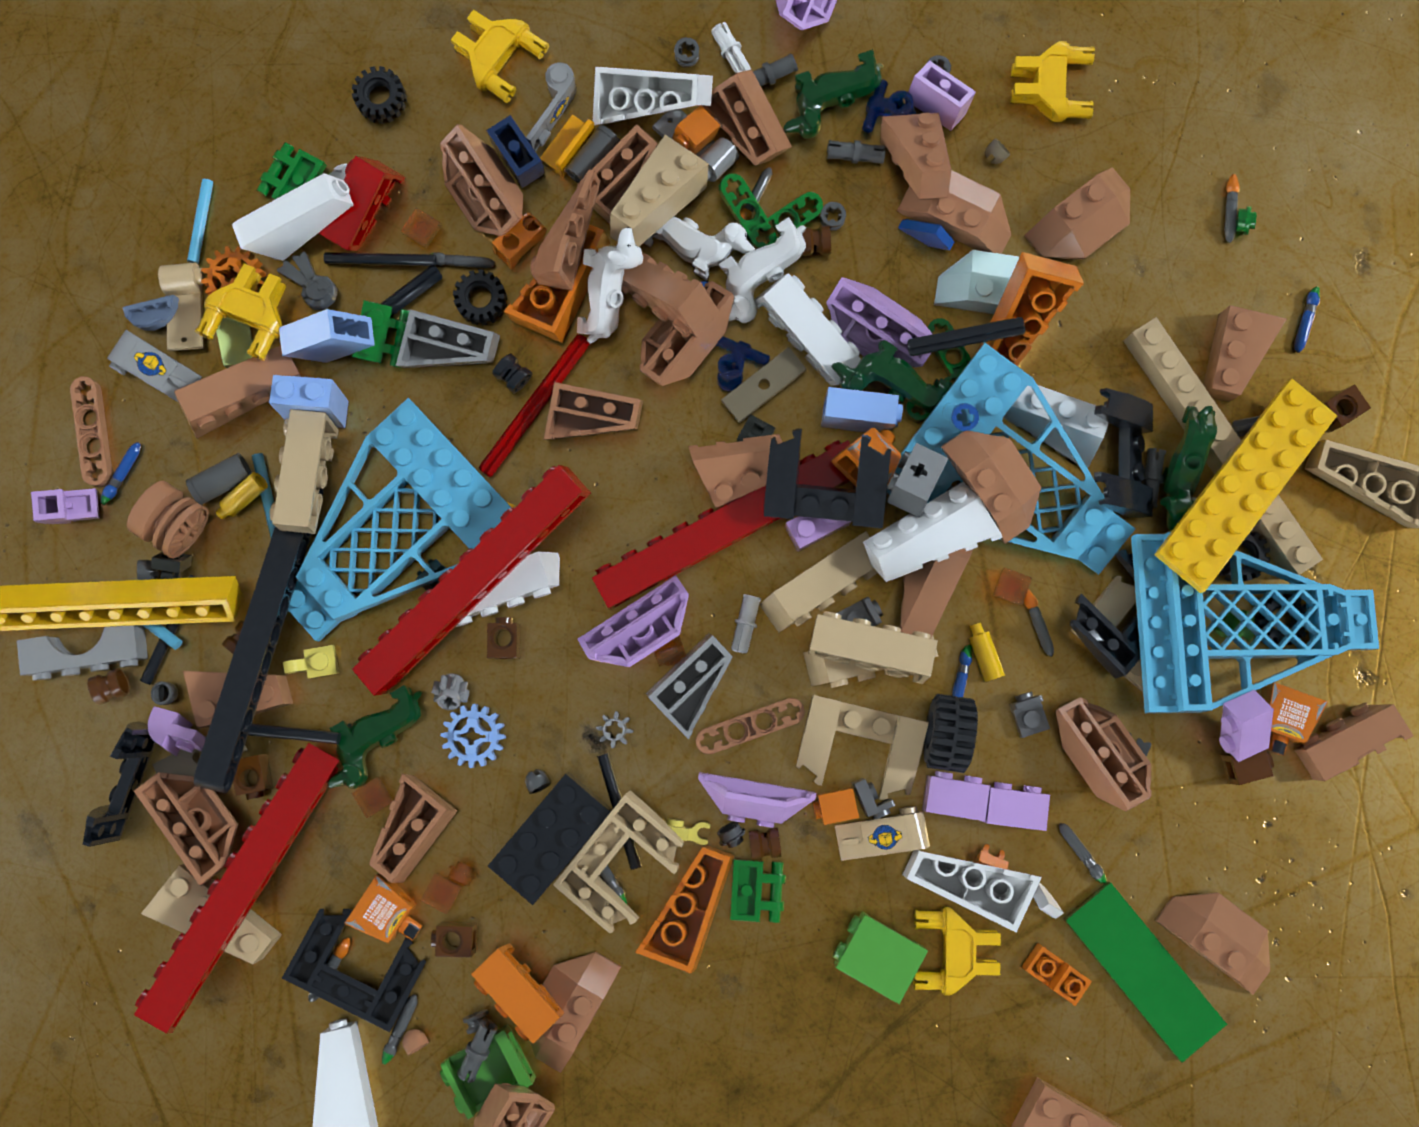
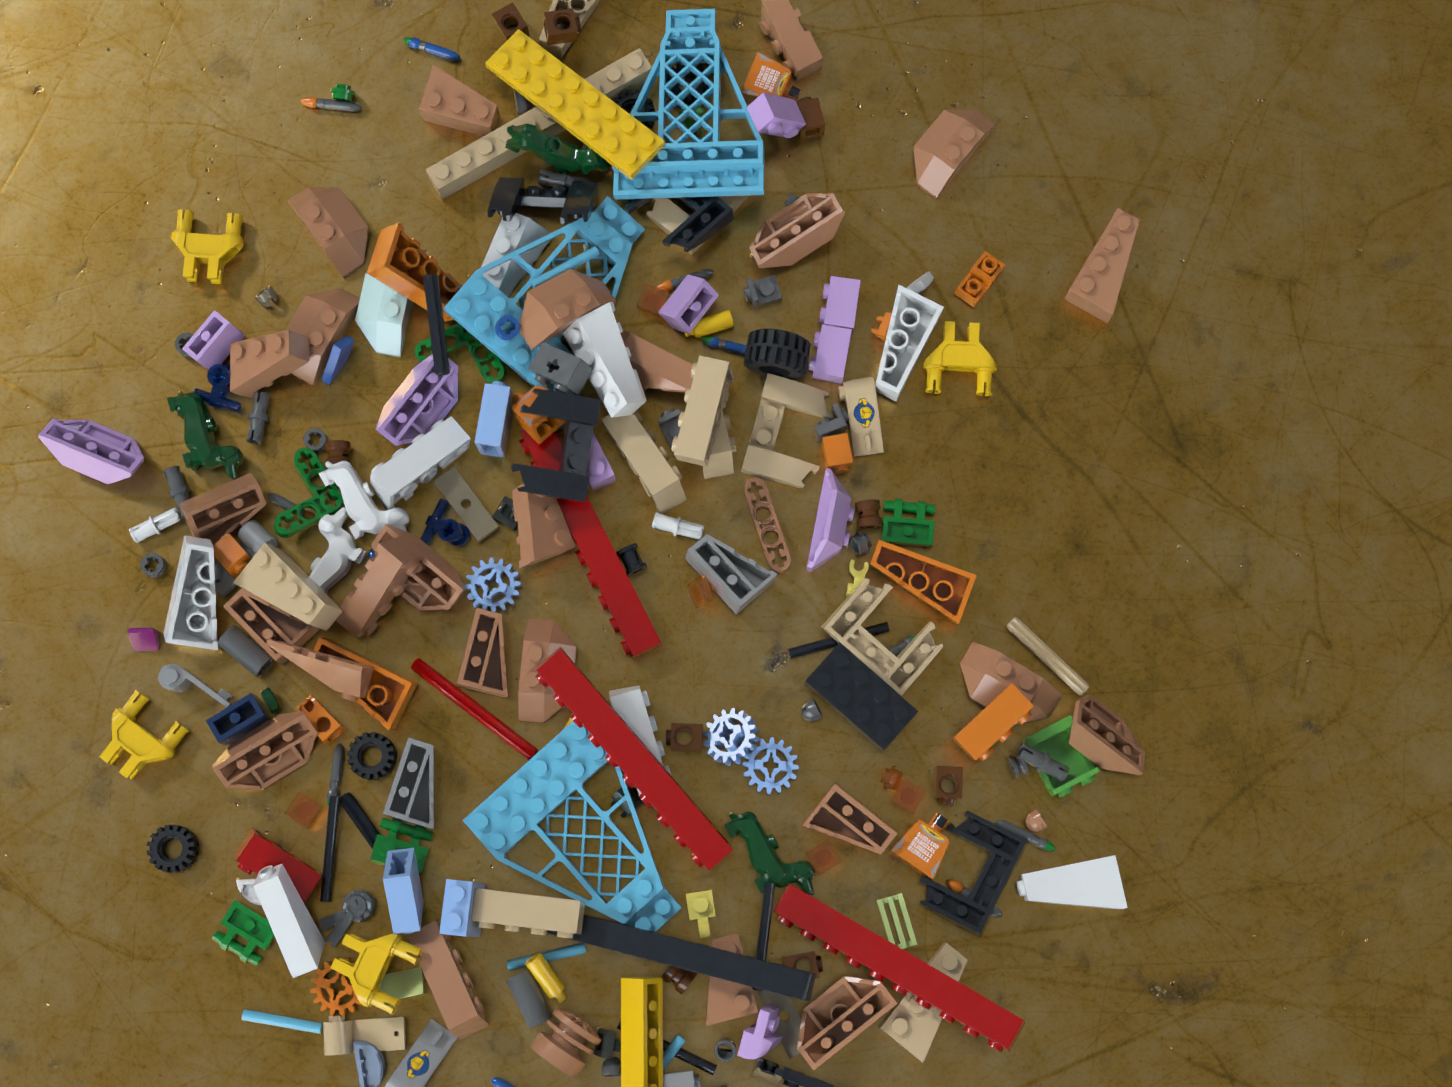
camera: 90 degrees left, 5 degrees down
light grey gear [431,674,469,710] -> none
black wheel [492,353,533,394] -> none
light orange panel [540,114,595,178] -> none
white animal [577,227,643,344] -> none
lavender wedge [578,575,689,667] -> none
light grey gear [596,711,633,748] -> none
dark green animal [831,340,952,413] -> none
bright green panel [832,911,928,1004] -> none
dark grey piece [1059,823,1107,884] -> none
green tile [1064,881,1228,1063] -> none
none -> magenta slope [127,628,160,651]
none -> dark green tile [260,687,281,714]
none -> light blue gear [465,557,522,613]
none -> nougat wedge [518,618,577,723]
none -> medium azure bar [530,246,600,288]
none -> reddish brown brick [543,8,581,45]
none -> black bush [616,543,647,576]
none -> lavender brick [658,275,719,334]
none -> light blue gear [703,708,759,766]
none -> yellowish green tile [876,893,918,949]
none -> tan axle [1007,617,1089,696]

